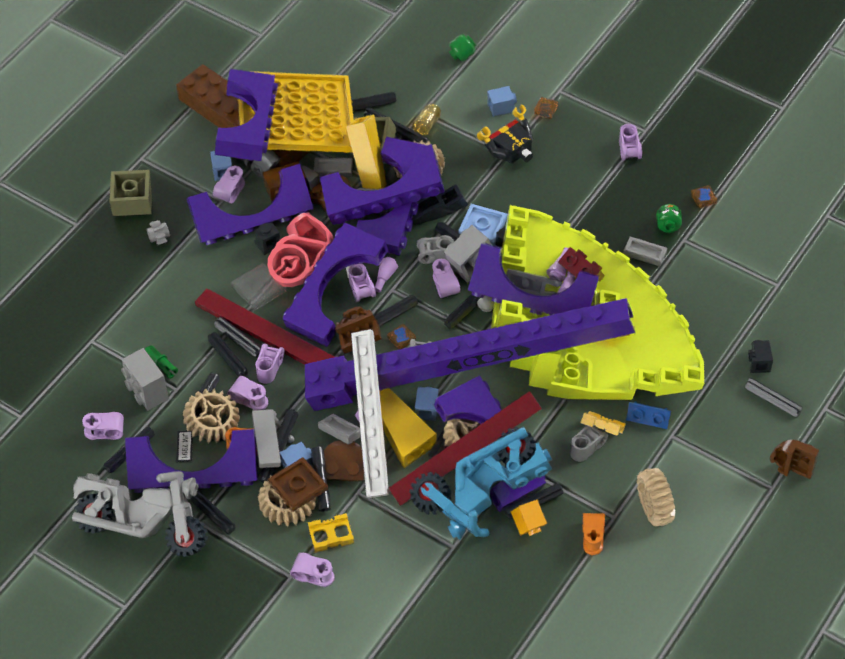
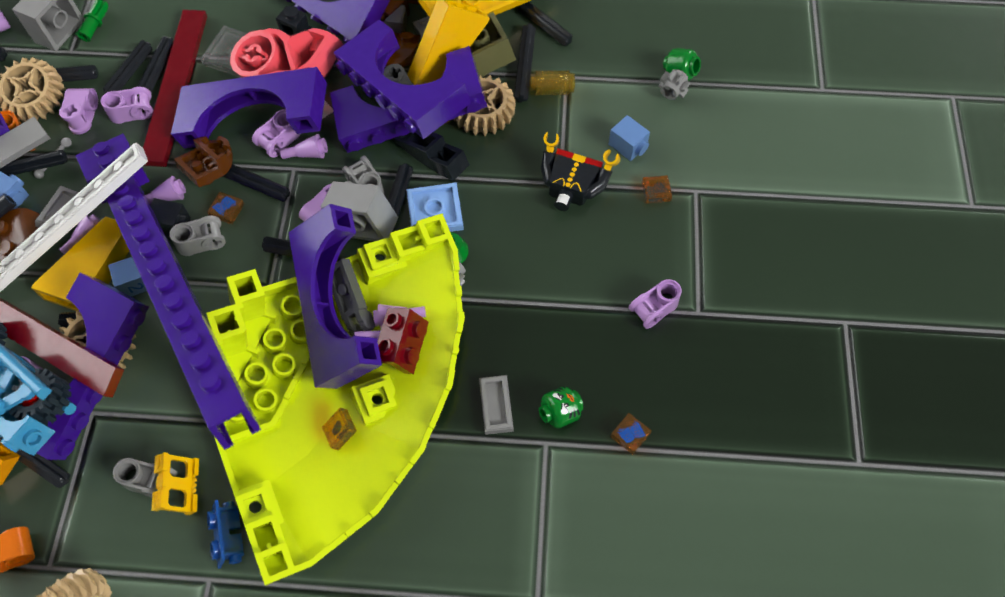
camera: 60 degrees right, 10 degrees up
none -> light grey gear [658,69,690,100]

